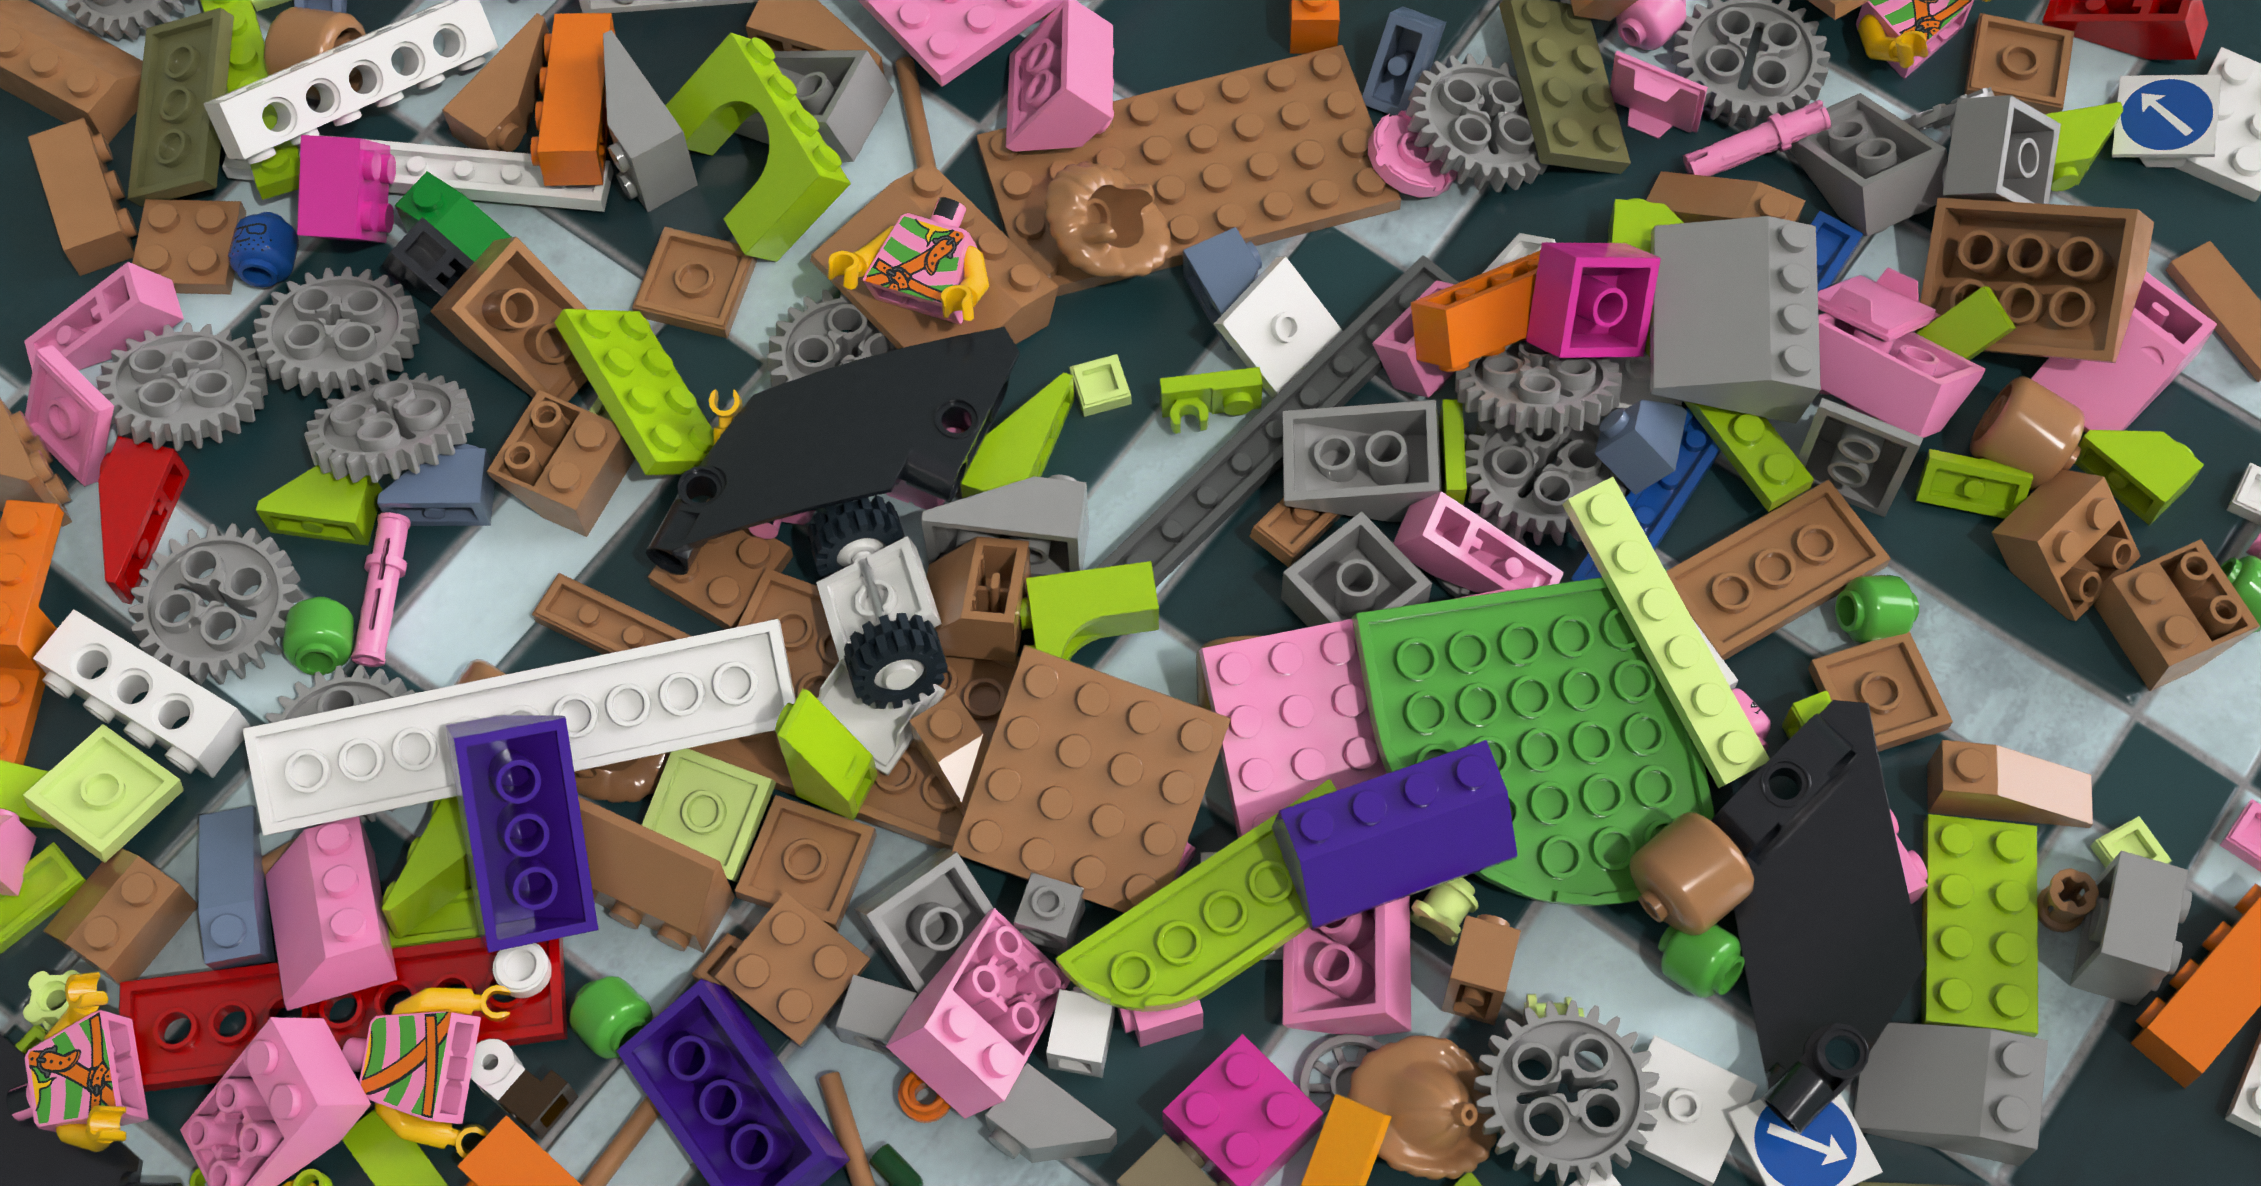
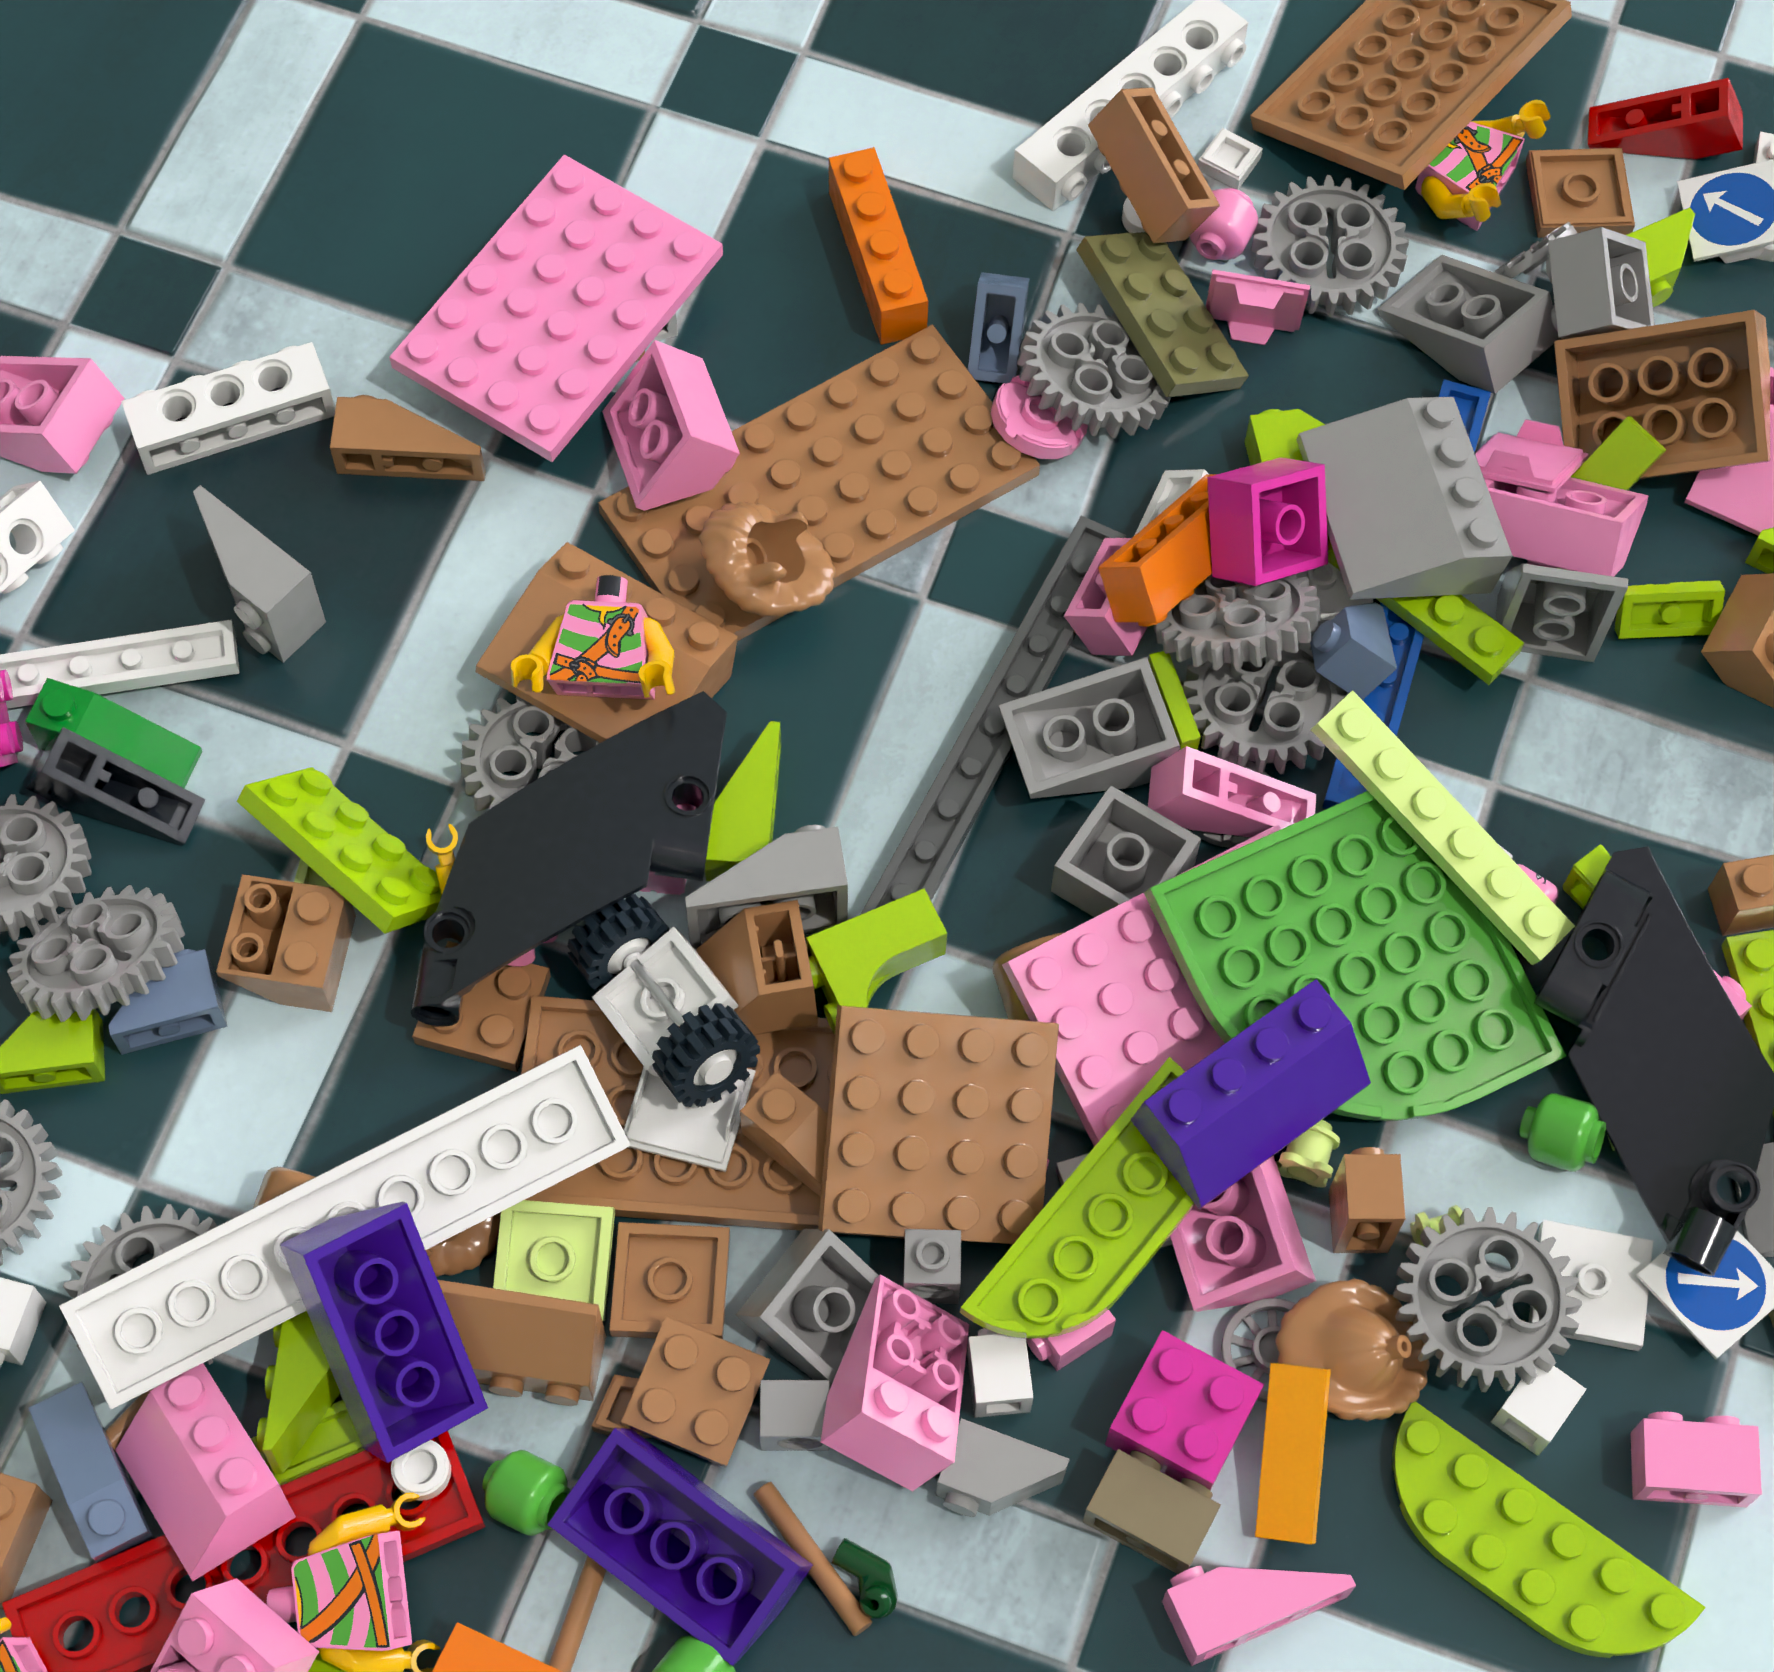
camera: 20 degrees left, 0 degrees up
bright green head [283,597,354,675] -> none
bright pink pin [351,512,411,667] -> none
medium nougat slope [430,237,588,402] -> none
medium nougat slope [442,13,549,152] -> none
leg [470,1039,578,1140] -> none
orange brick [531,13,616,186] -> none
medium nougat tile [532,573,692,655] -> none
medium nougat tile [632,227,758,339] -> none
lime arch [665,33,851,262] -> none
light grey slope [734,50,894,162] -> none
lime slope [775,688,878,821] -> none
medium nougat bar [895,57,937,169] -> none
orange plate [898,1071,951,1123] -> none
yellowish green tile [1069,354,1132,417] -> none
lime plate [1160,367,1263,434] -> none
sand blue slope [1183,227,1262,351] -> none
white plate [1214,256,1343,399] -> none
medium nougat plate [1249,498,1342,567] -> none
medium nougat head [1630,812,1754,935] -> none
medium nougat slope [1646,171,1806,223] -> none
medium nougat plate [1666,479,1891,660] -> none
bright pink pin [1683,99,1831,176] -> none
medium nougat plate [1808,631,1953,752] -> none
bright green head [1835,575,1919,644] -> none
medium nougat head [1970,376,2085,490] -> none

